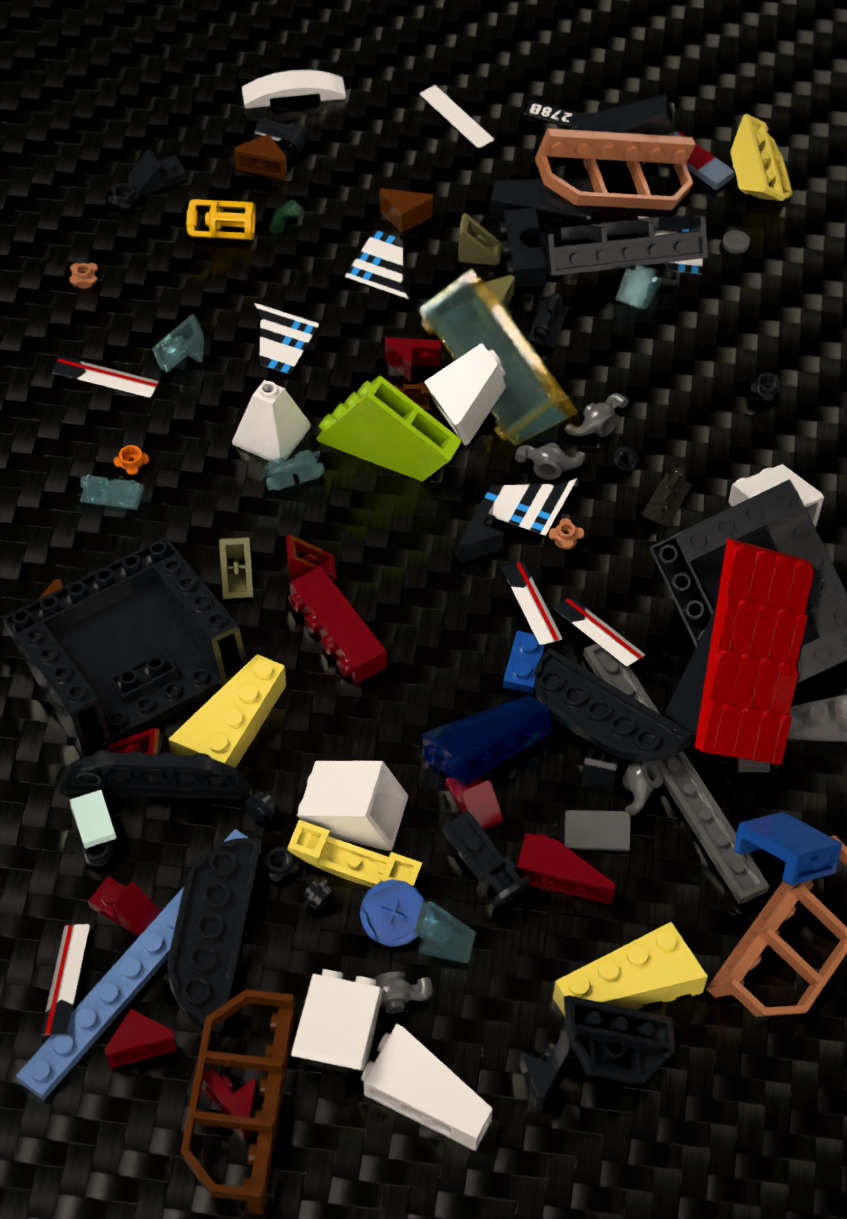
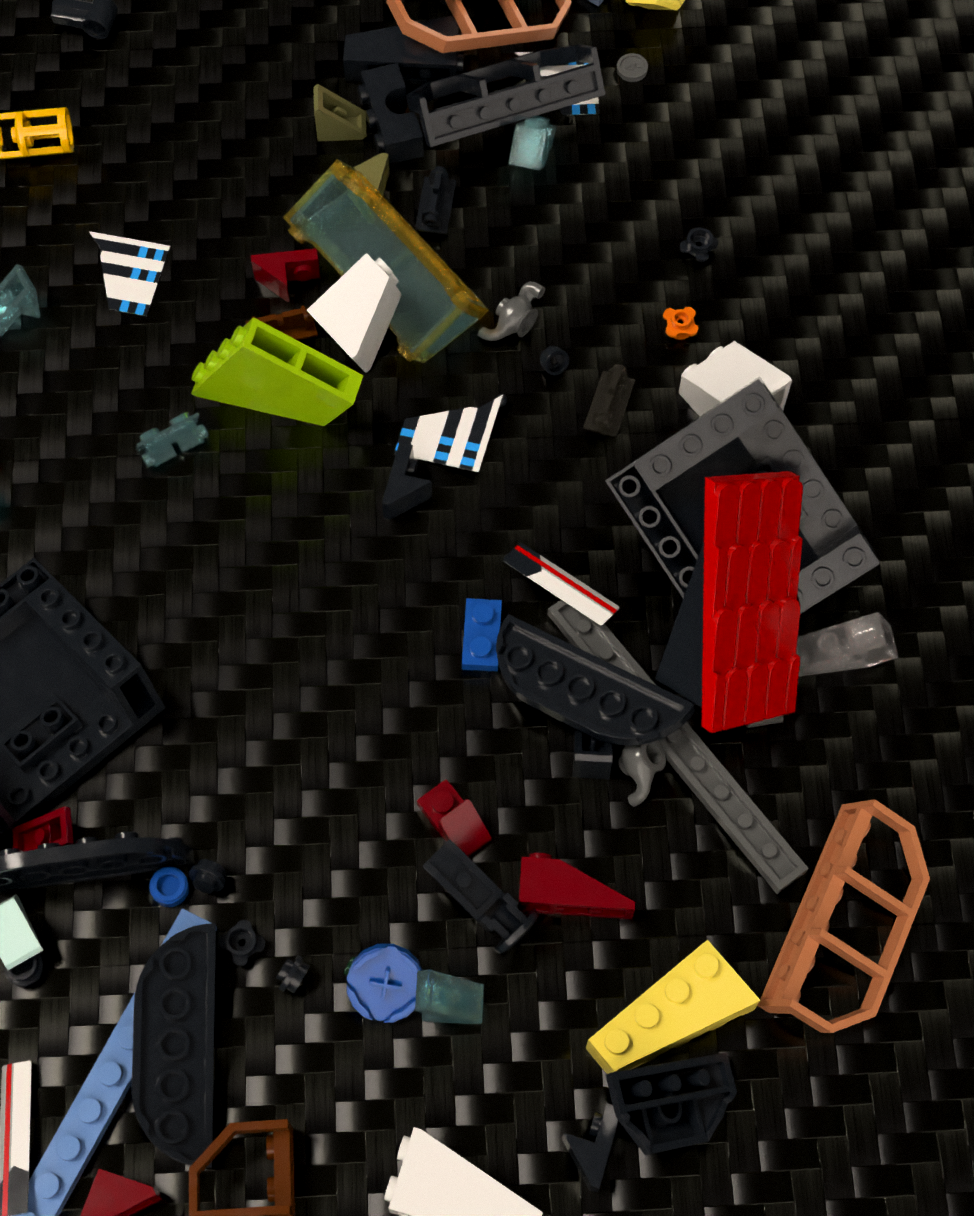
camera: 10 degrees left, 10 degrees up
dark red slope [88,876,162,937] -> none
light yellow wedge [168,654,286,769] -> none
olive slope [219,537,253,599] -> none
white slope [232,380,311,466] -> none
reddish brown slope [234,134,287,180] -> none
clear green arm [270,200,303,233] -> none
dark red slope [286,535,337,582] -> none
light yellow slope [287,820,422,888] -> none
dark red brick [288,566,387,685] -> none
white slope [291,969,383,1071] -> none
white slope [297,761,408,851] -> none
sticker [345,230,408,299] -> none
dark grey piece [374,972,433,1014] -> none
reddish brown slope [380,188,433,233] -> none
clear blue slope [422,695,553,785] -> none
sticker [502,562,562,645] -> none
dark grey piece [515,443,586,480] -> none
nougat plate [549,518,584,549] -> none
dark grey slope [564,810,630,851] -> none
blue panel [734,812,842,886] -> none
none -> blue tile [149,867,189,907]
none -> orange plate [663,307,698,340]

